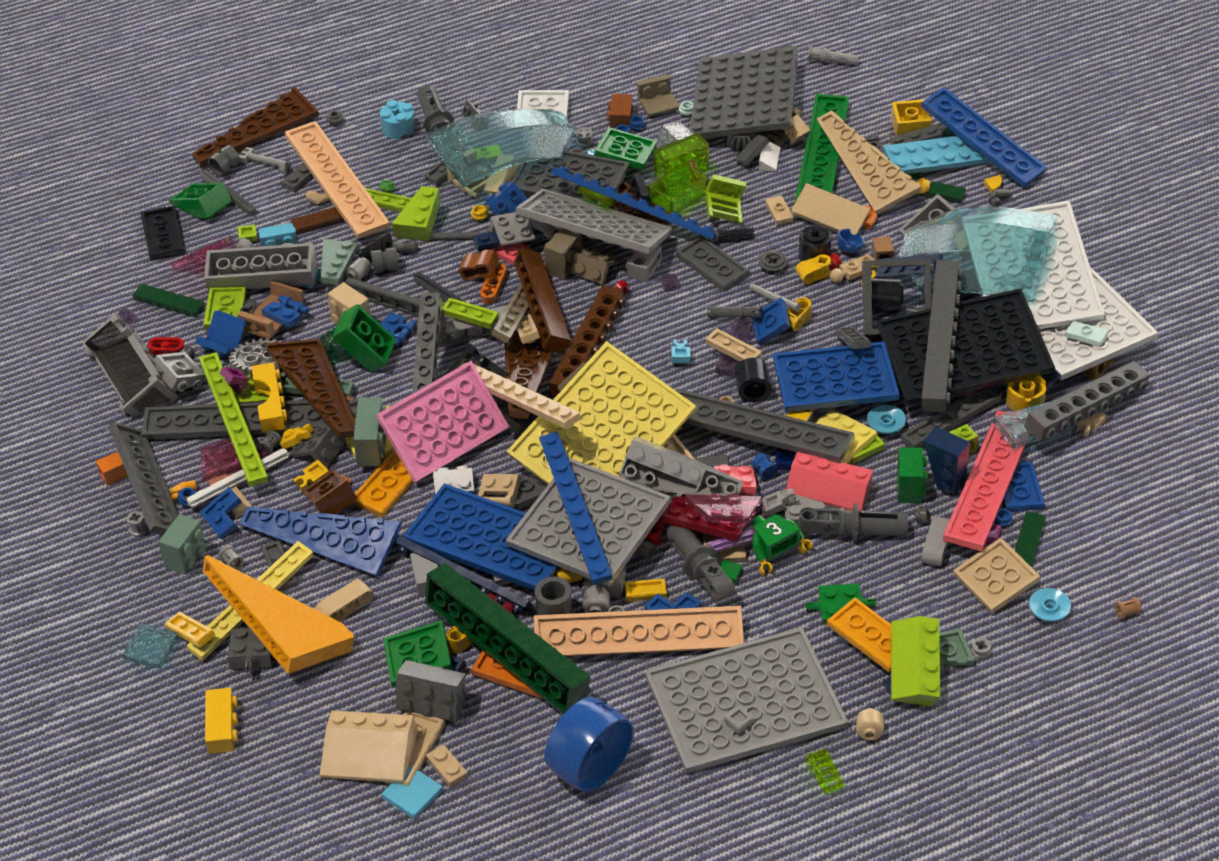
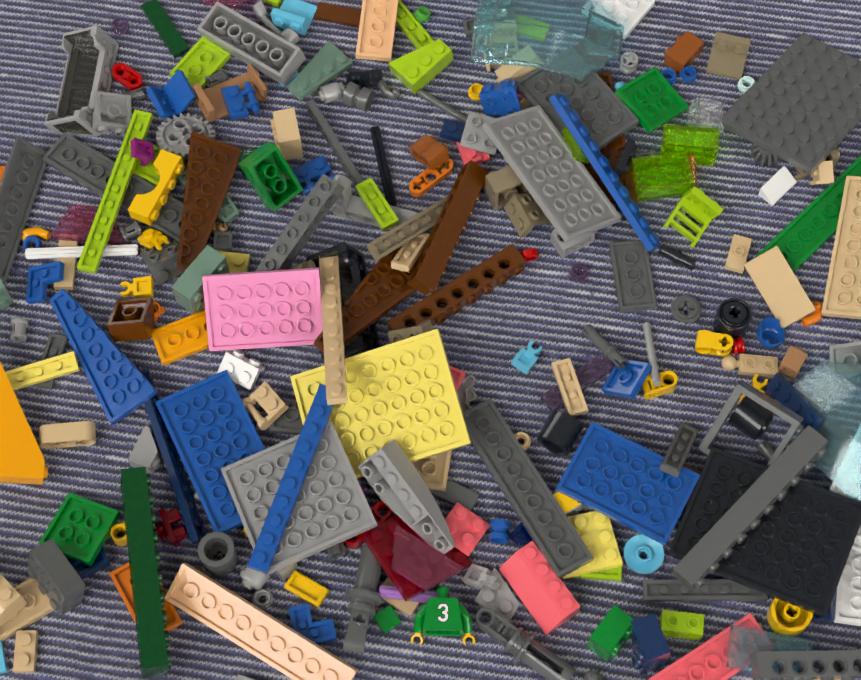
camera: 35 degrees right, 20 degrees up
dark grey tile [735,135,770,166] -> none

